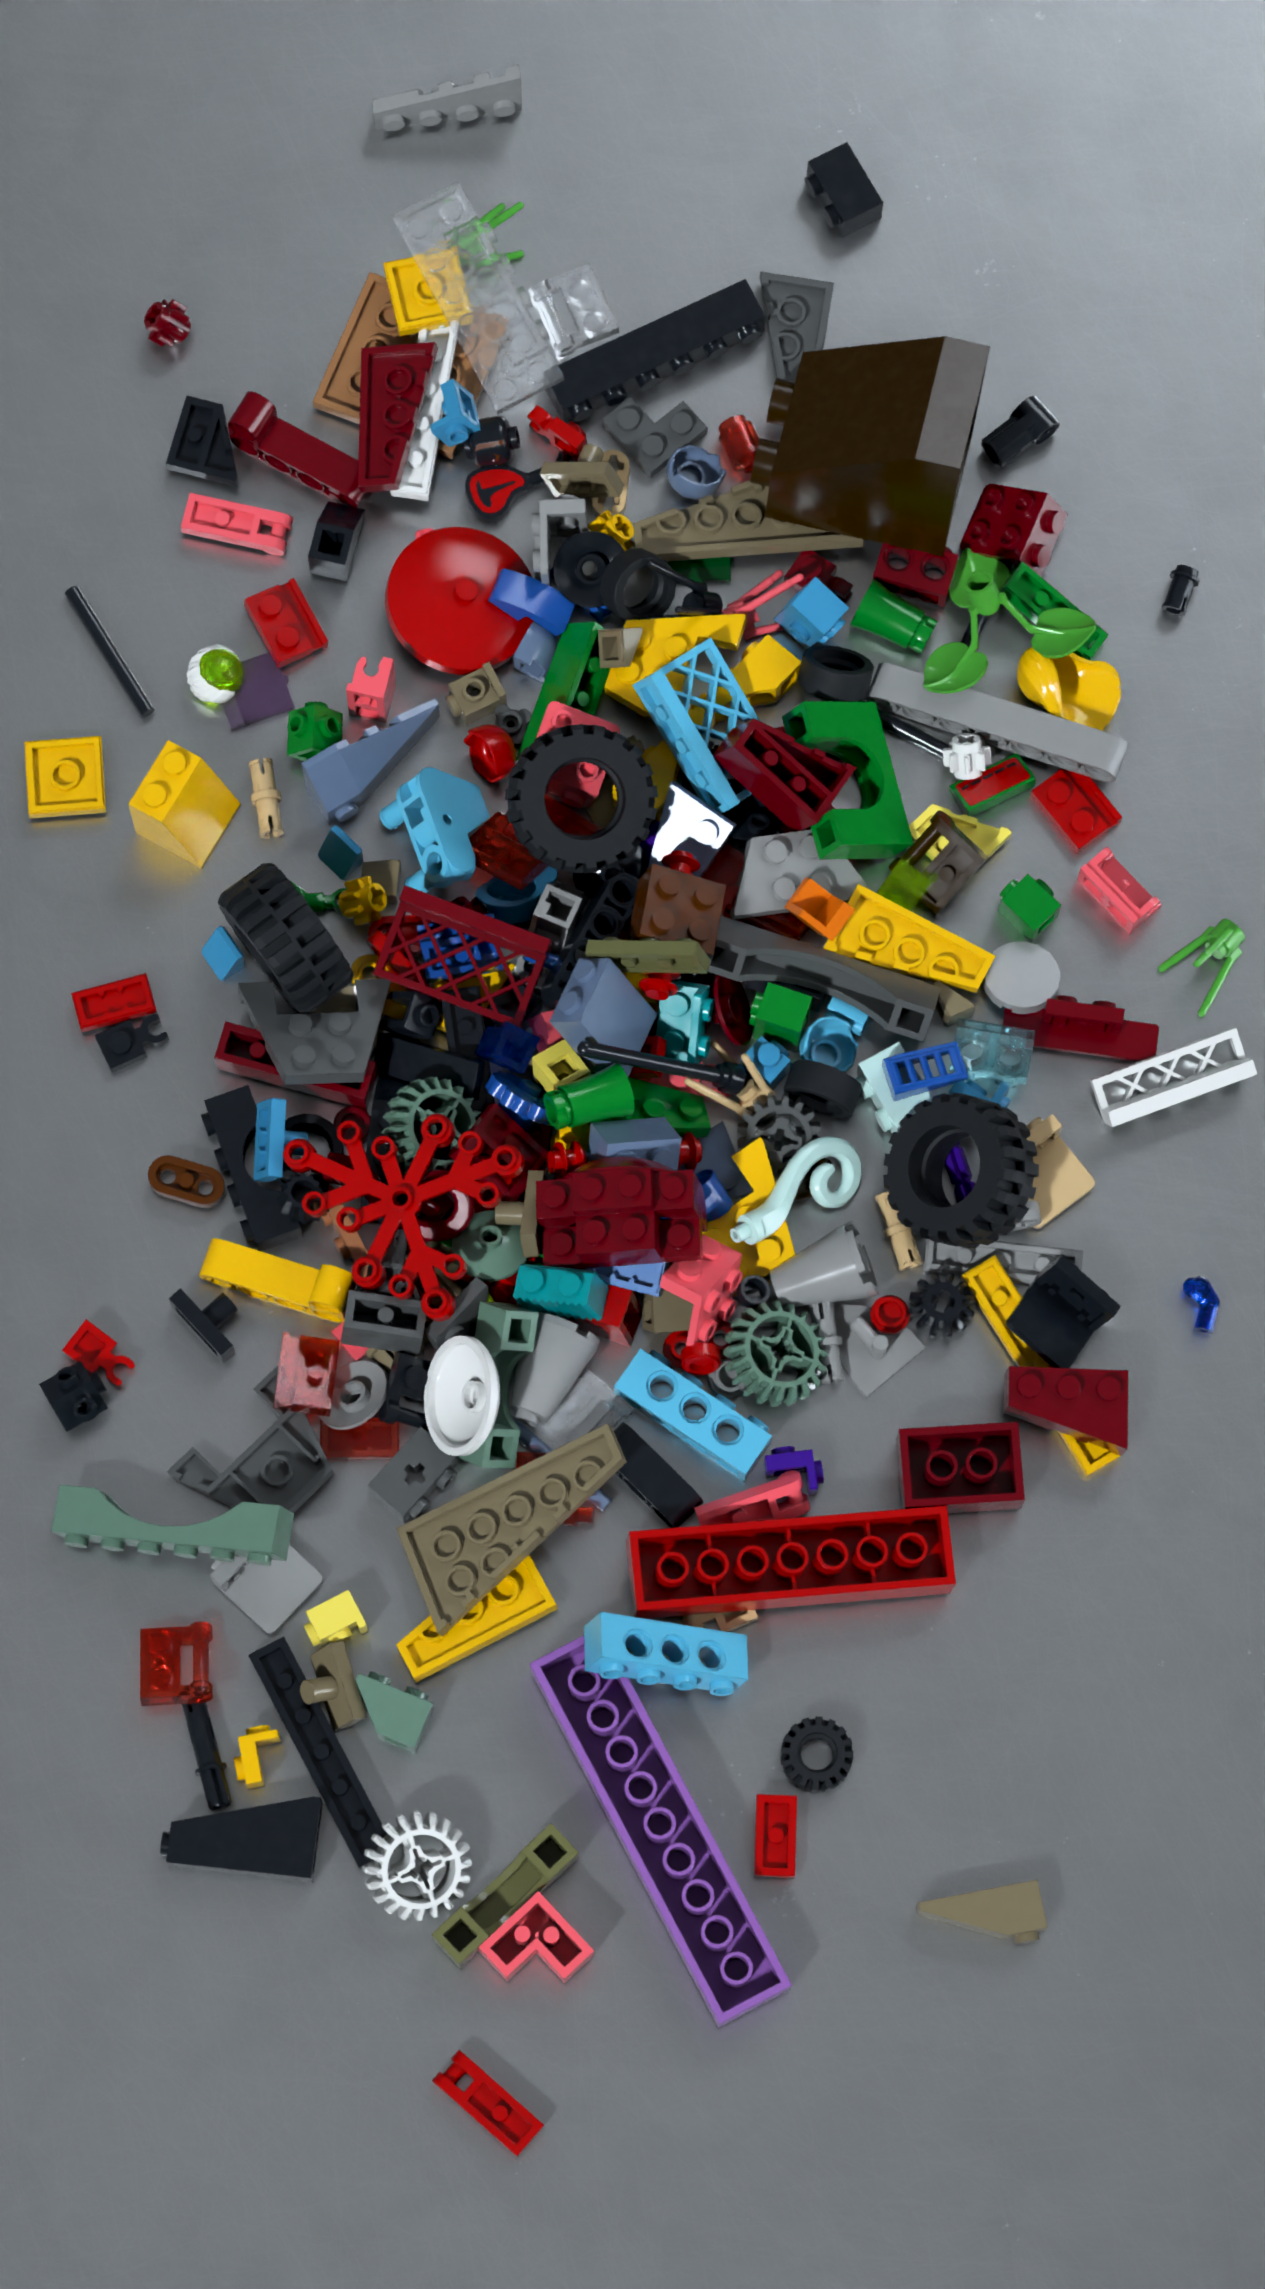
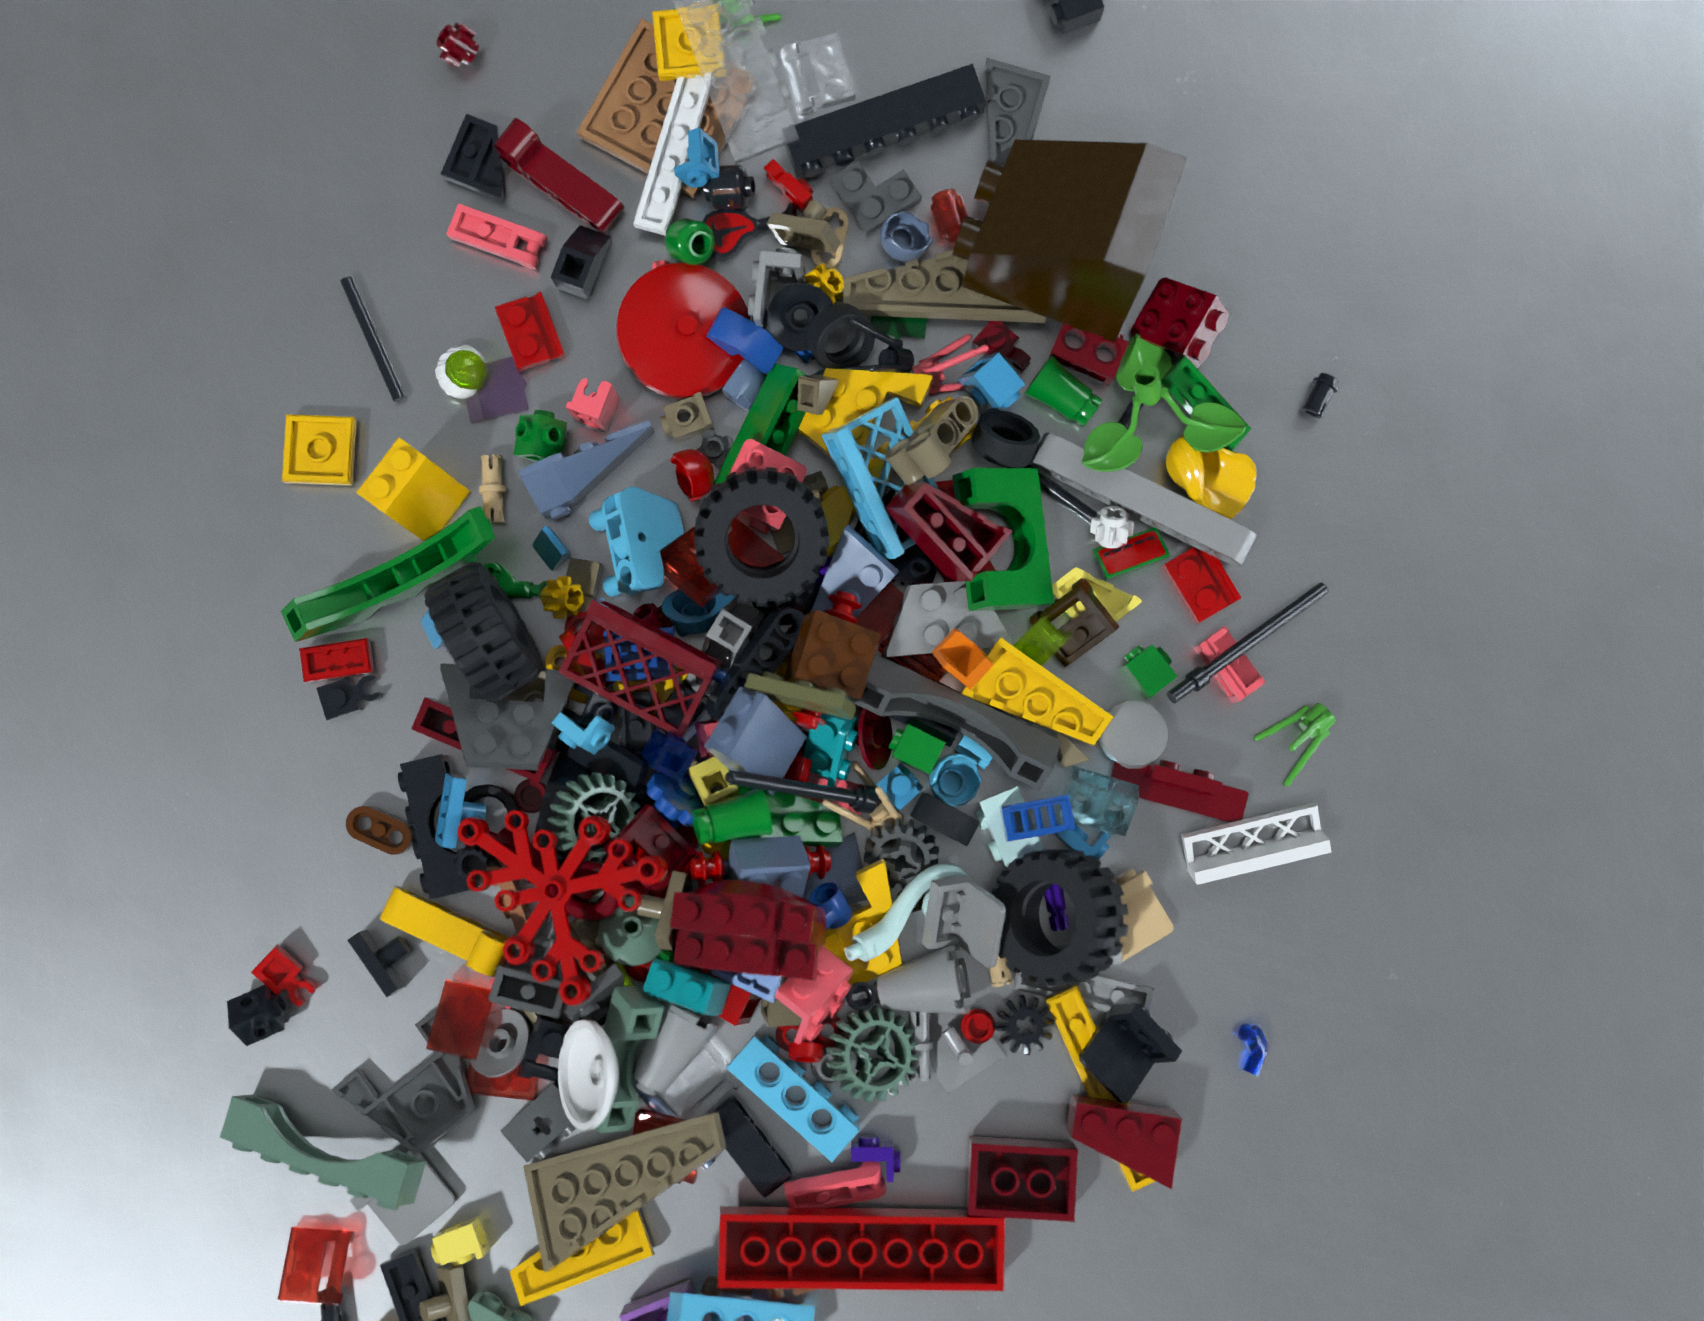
camera: 10 degrees right, 10 degrees up
dark red wing [358,342,438,493] -> none
black piece [981,395,1060,468] -> none
none -> green arch [281,506,496,642]
none -> medium azure bracket [552,712,615,755]
none -> green head [665,218,715,265]
none -> dark tan piece [885,396,978,485]
none -> light grey bracket [922,875,1006,968]
none -> black bar [1167,582,1329,704]

